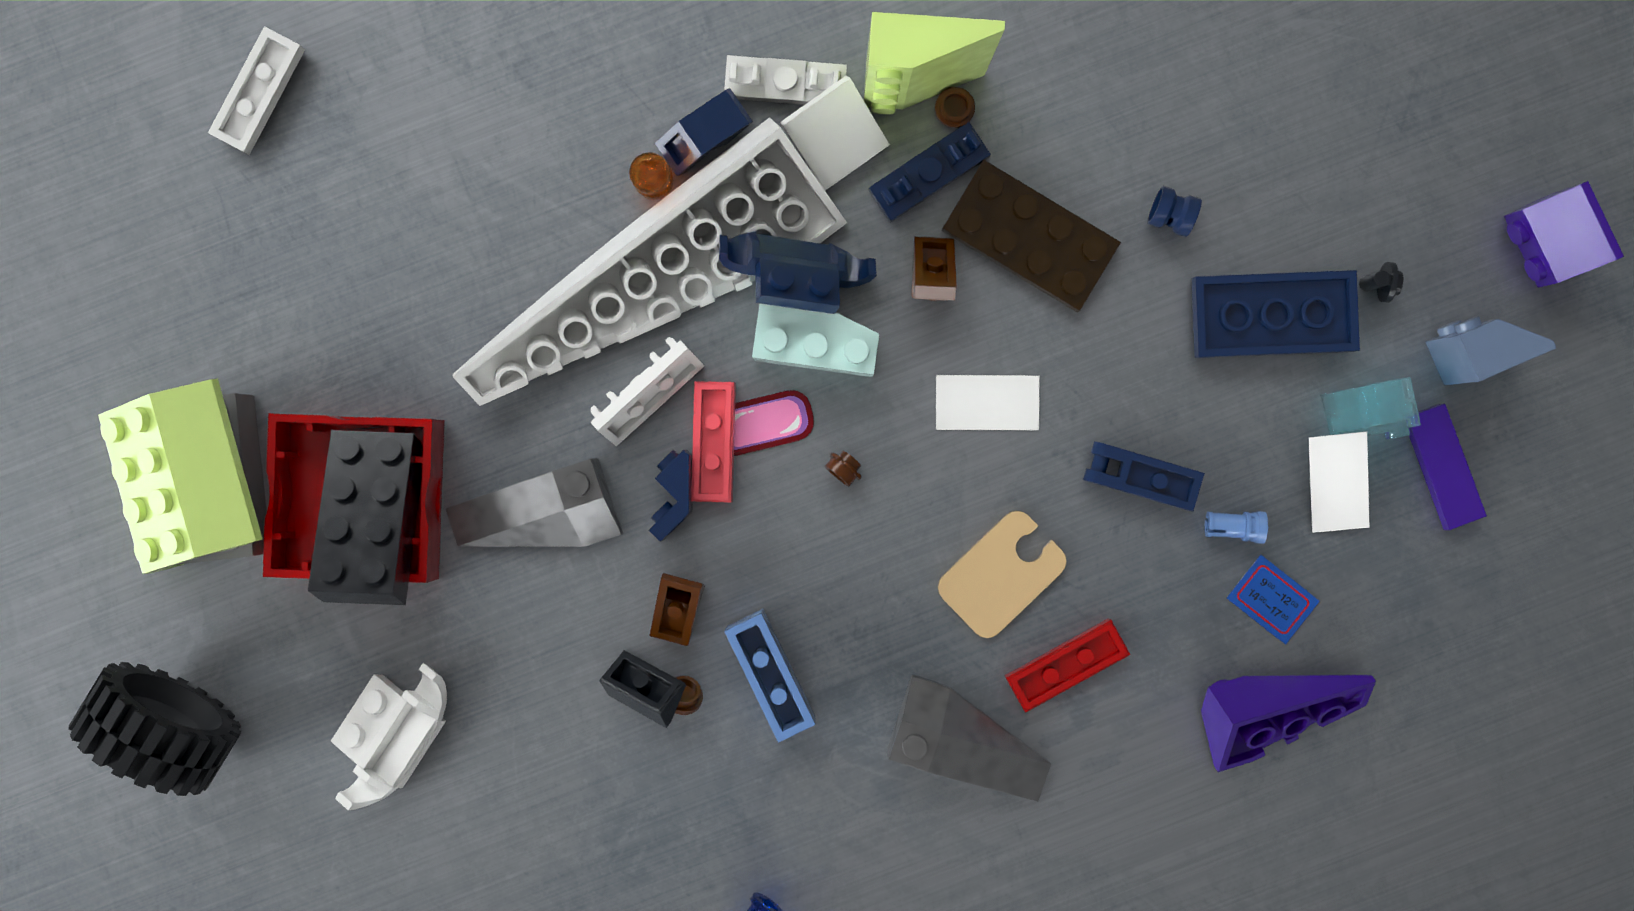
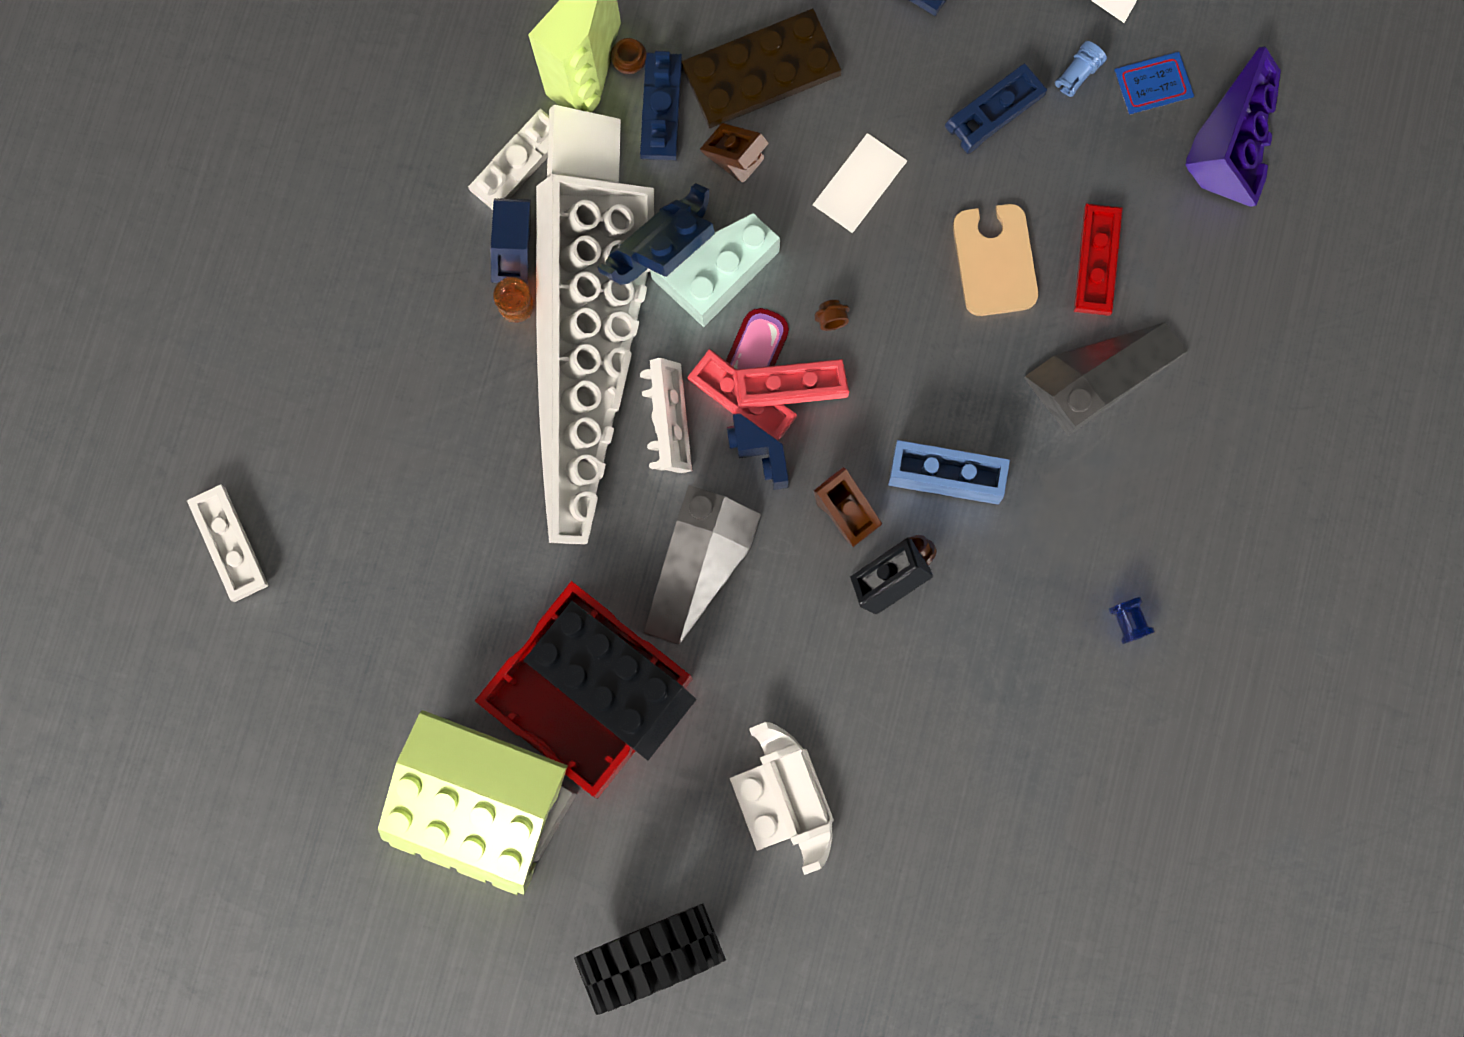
camera: 50 degrees left, 10 degrees down
none -> coral tile [733,359,849,409]

